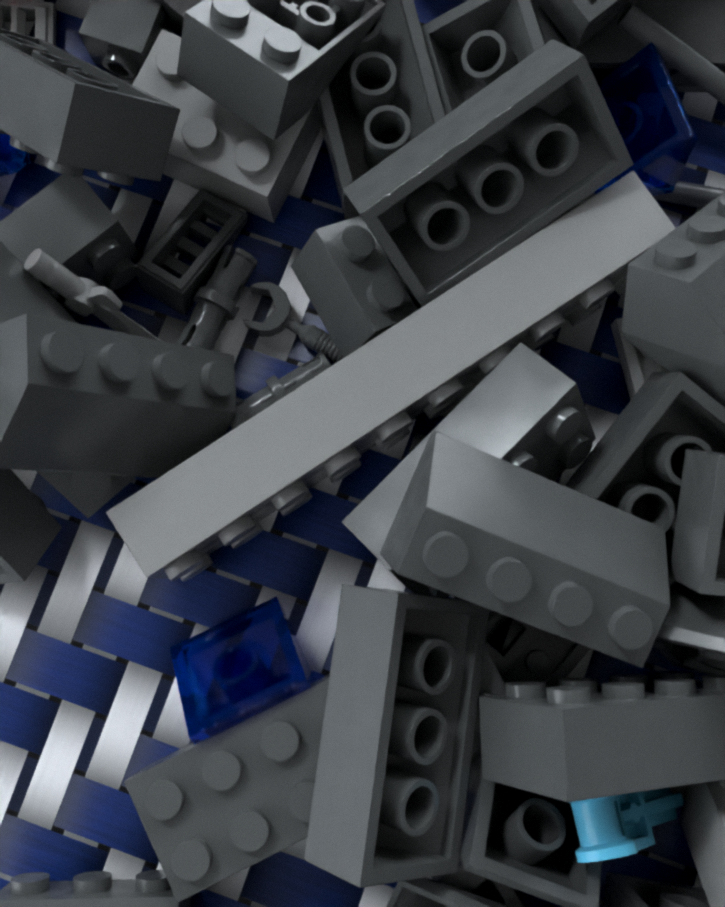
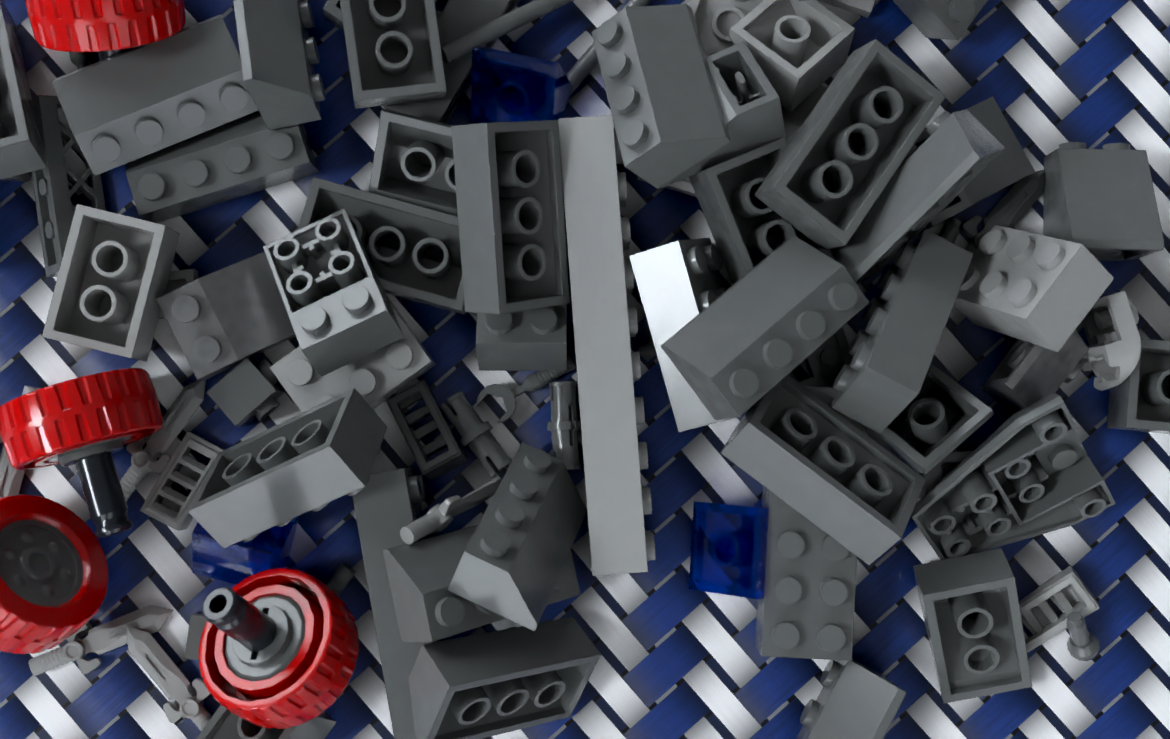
camera: 65 degrees left, 5 degrees up
medium azure connector [563,788,684,863] -> none

